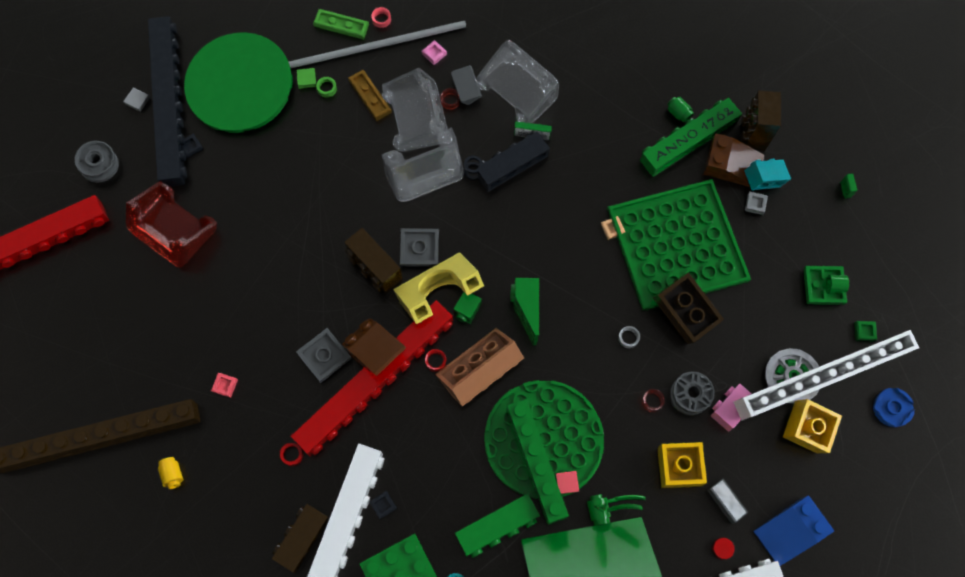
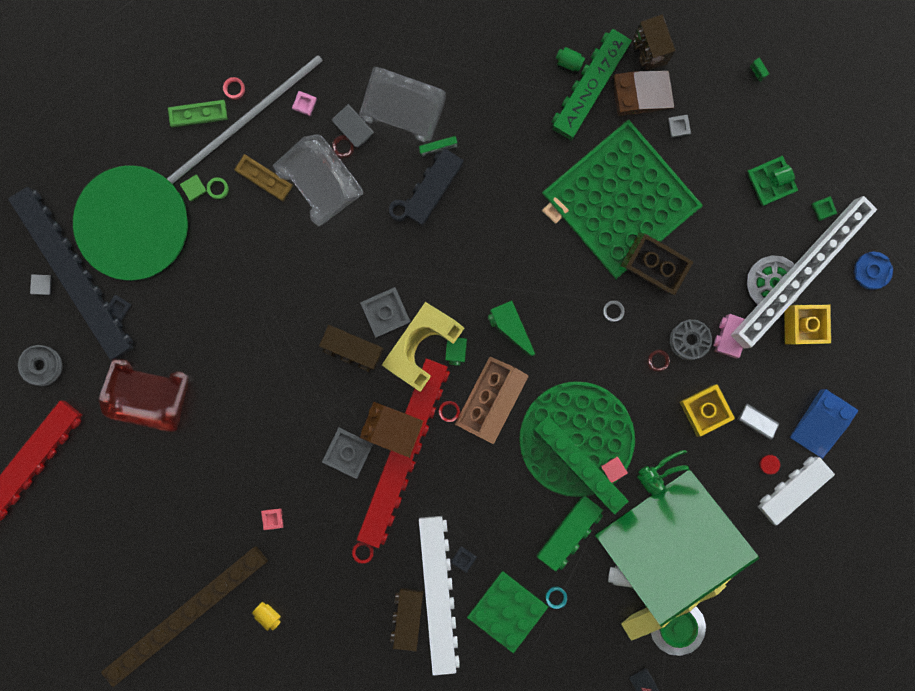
camera: 25 degrees left, 15 degrees up
clear windscreen [382,127,464,202] -> none
teal brick [744,159,791,190] -> none

